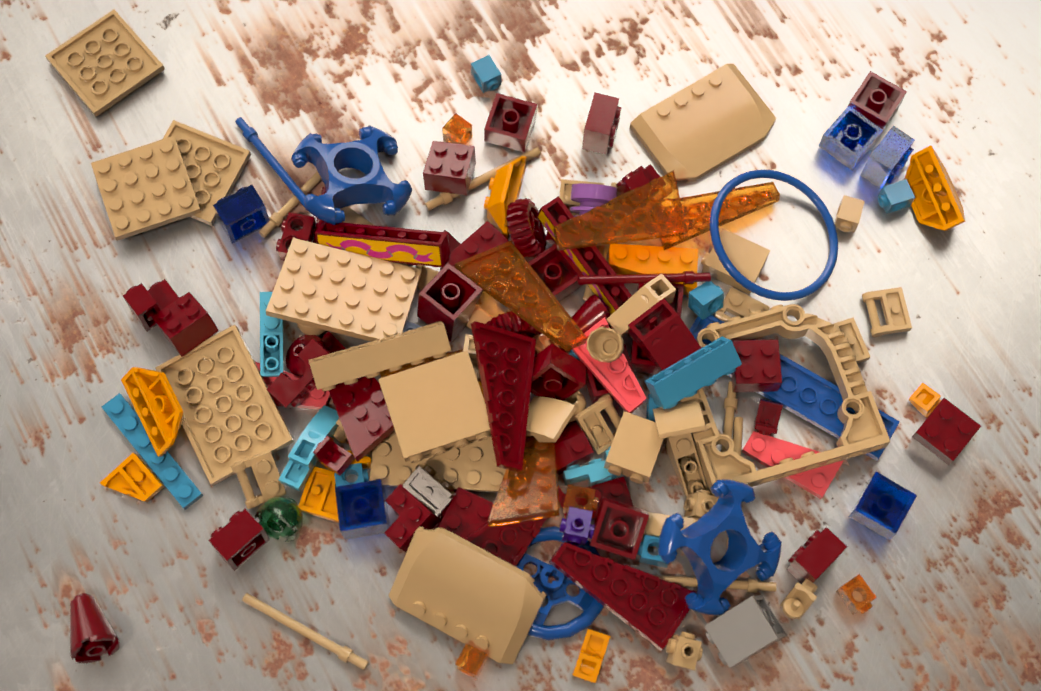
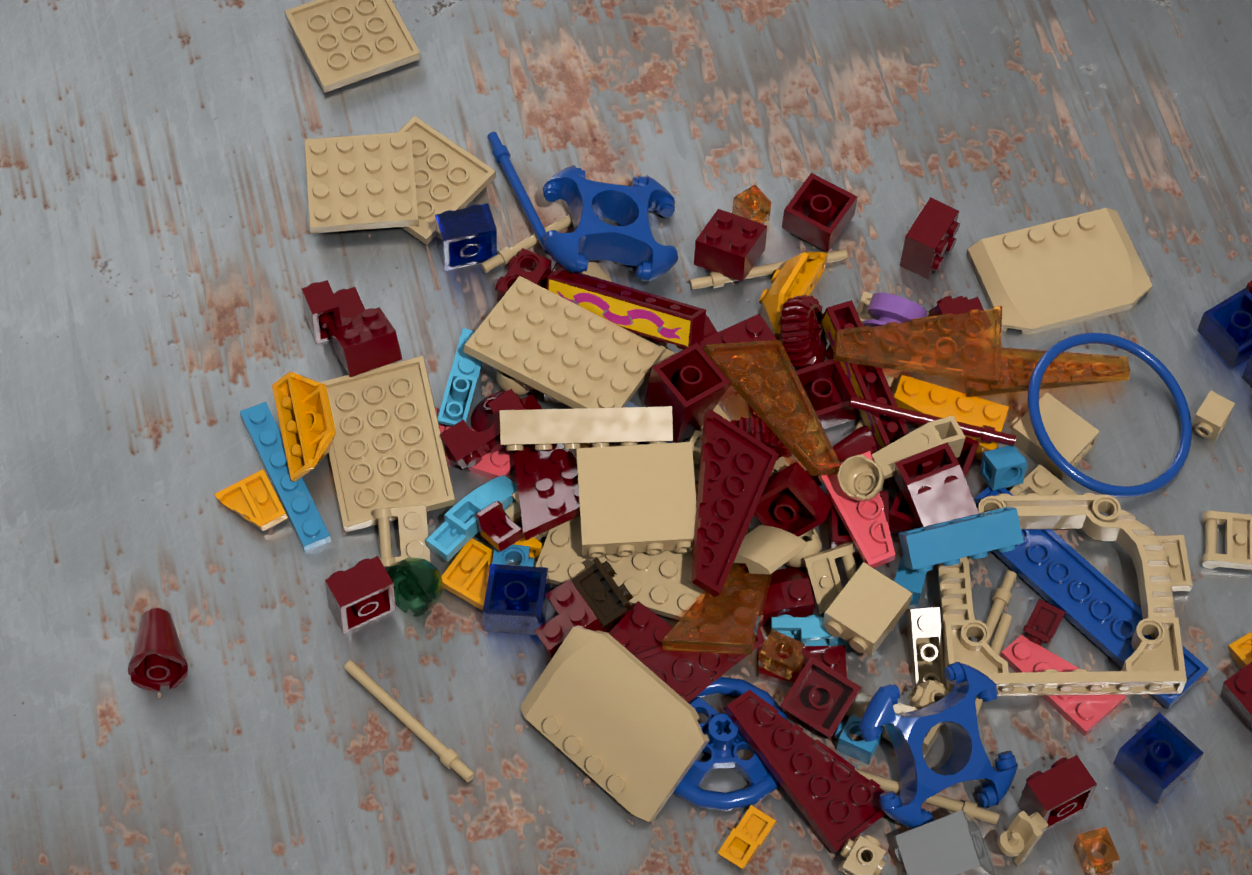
camera: 15 degrees right, 10 degrees down
clear orange brick [455,643,488,680] -> none
dark azure brick [471,55,502,93] -> none
dark purple brick [559,507,594,546] -> none
tan slope [653,400,706,439] -> none
dark red brick [731,340,782,392] -> none

